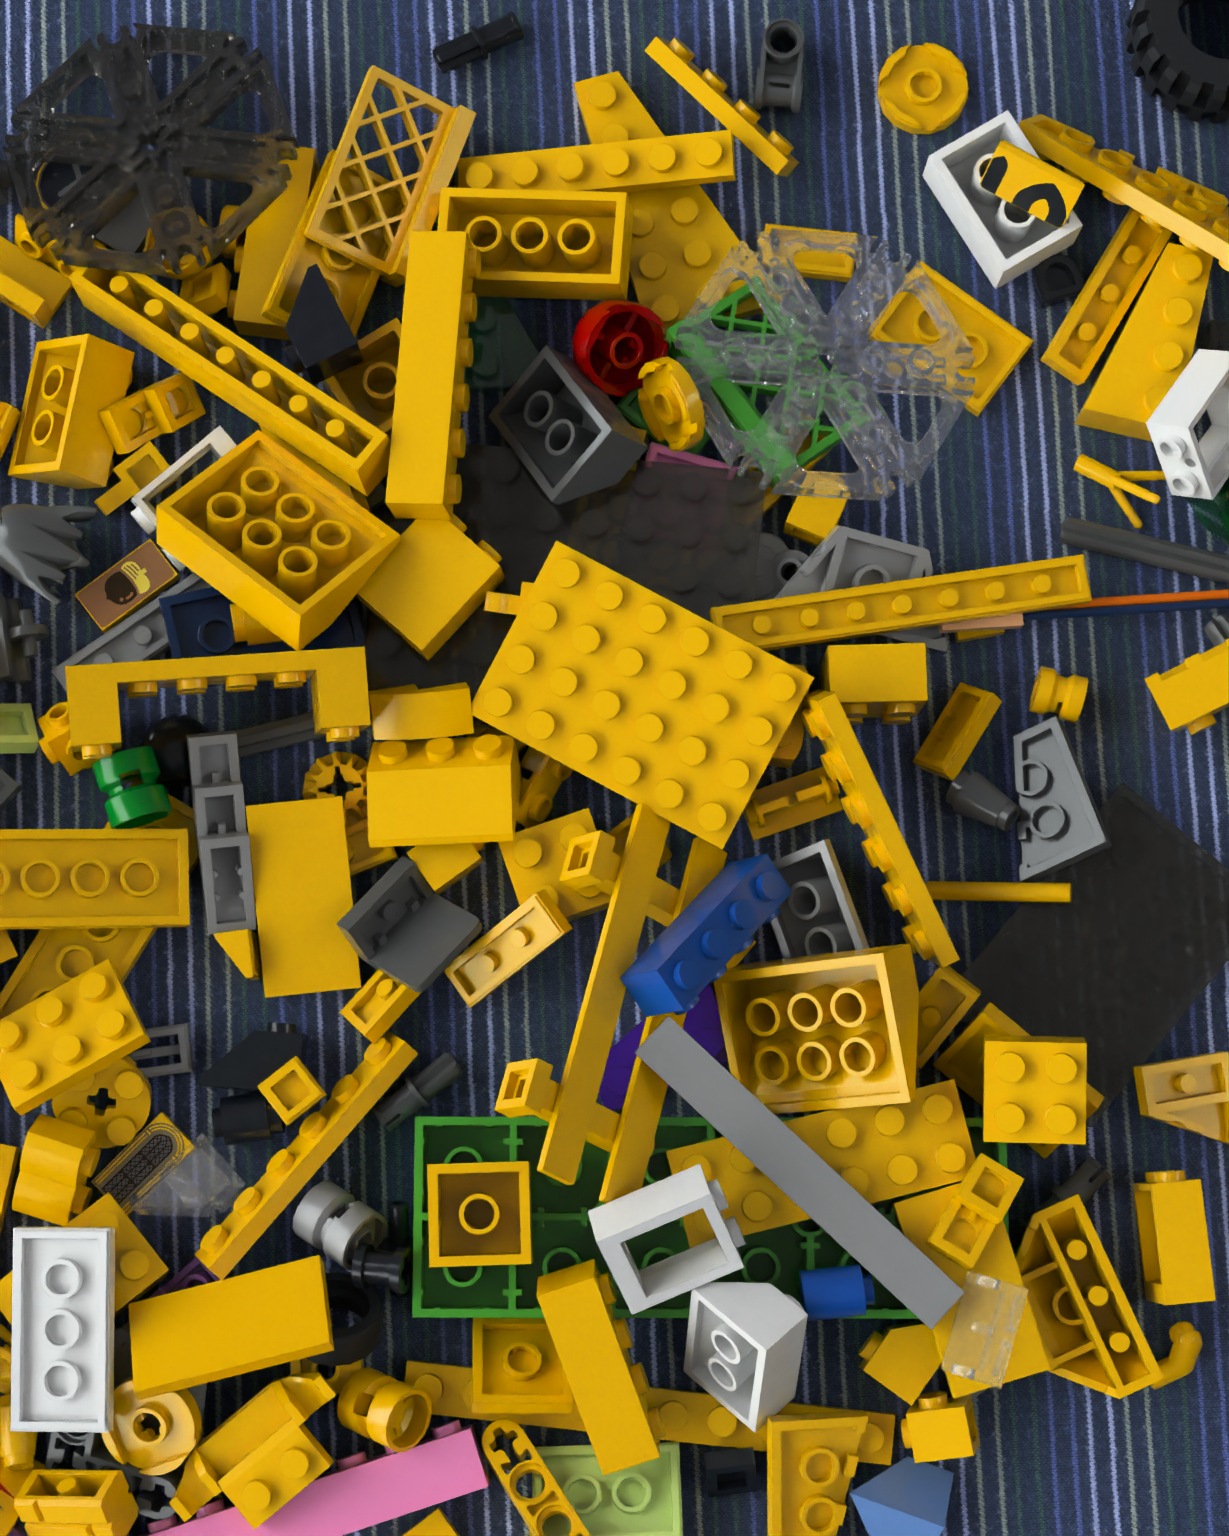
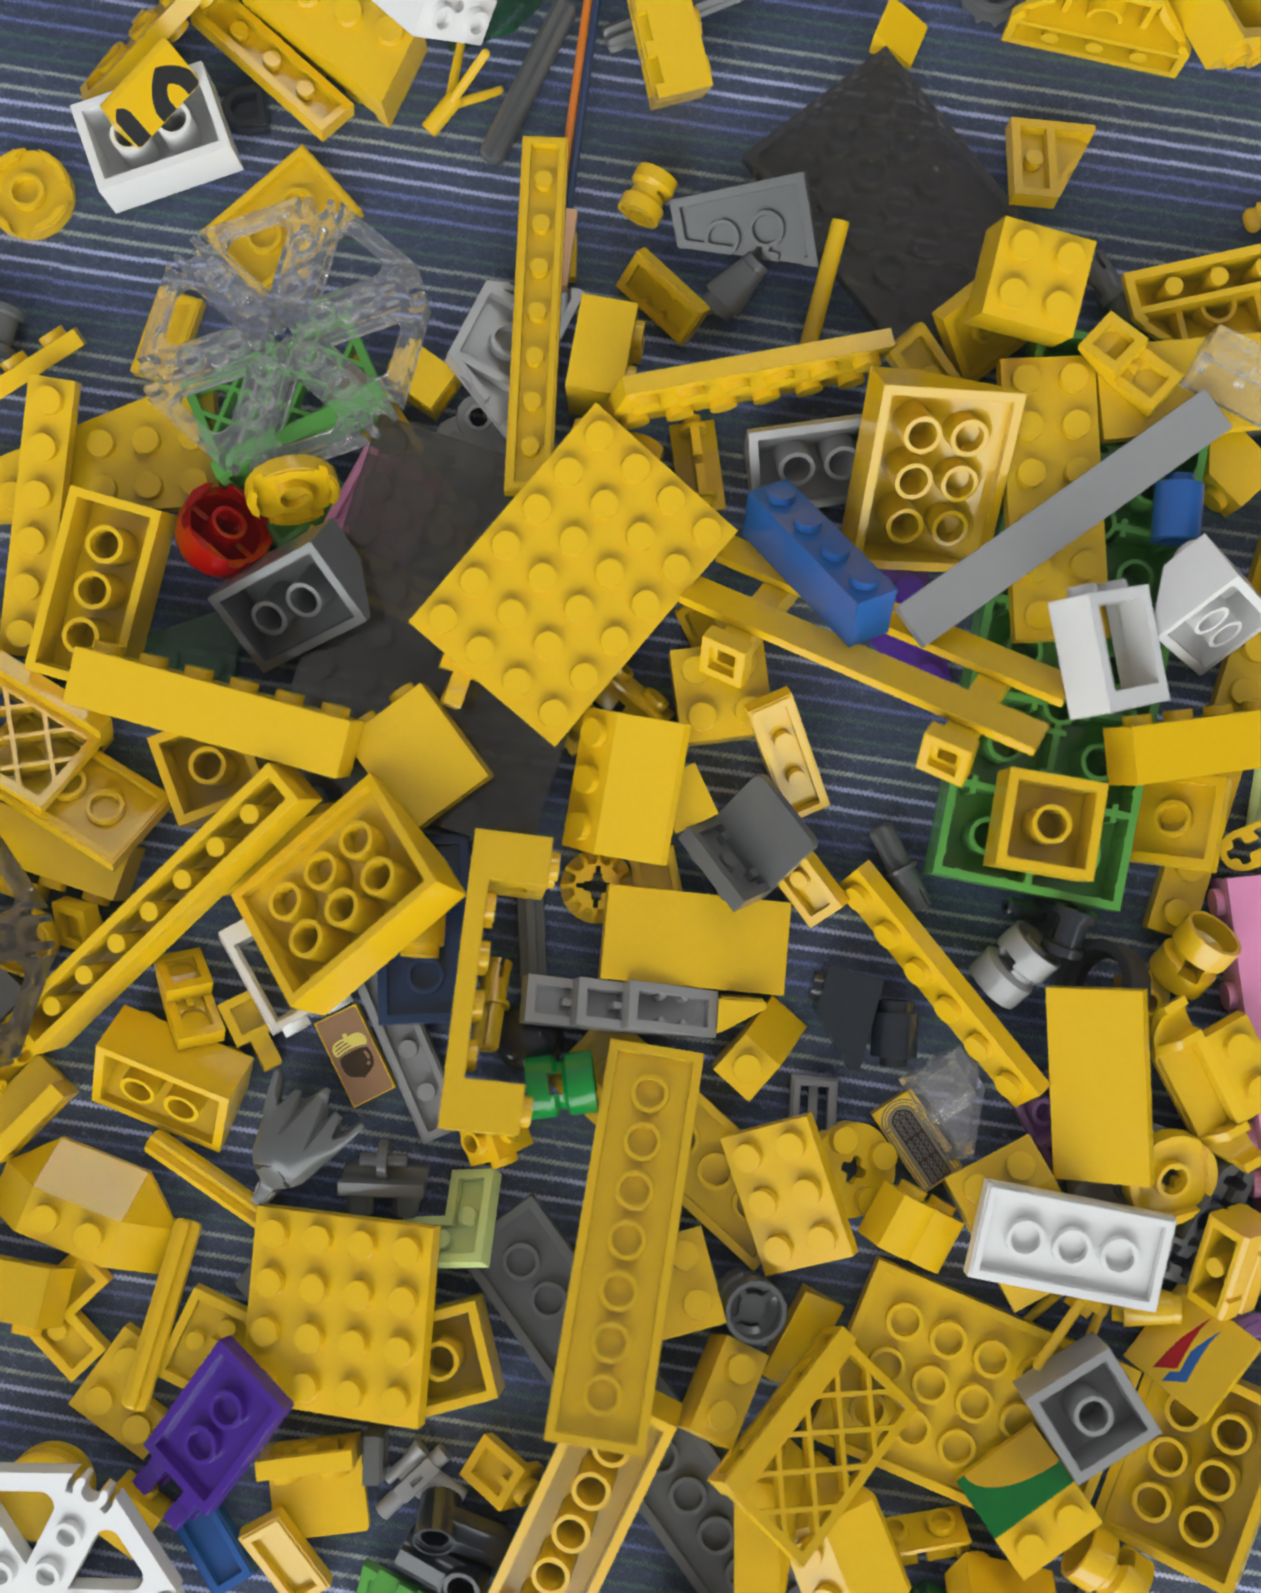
camera: 75 degrees left, 5 degrees up
yellow tile [257,1056,327,1126] -> none
black slope [284,263,364,385] -> none
yellow slope [368,682,474,740] -> none
yellow window [1132,1170,1216,1305] -> none
none -> yellow axle [471,957,513,1052]
none -> yellow slope [711,995,807,1102]

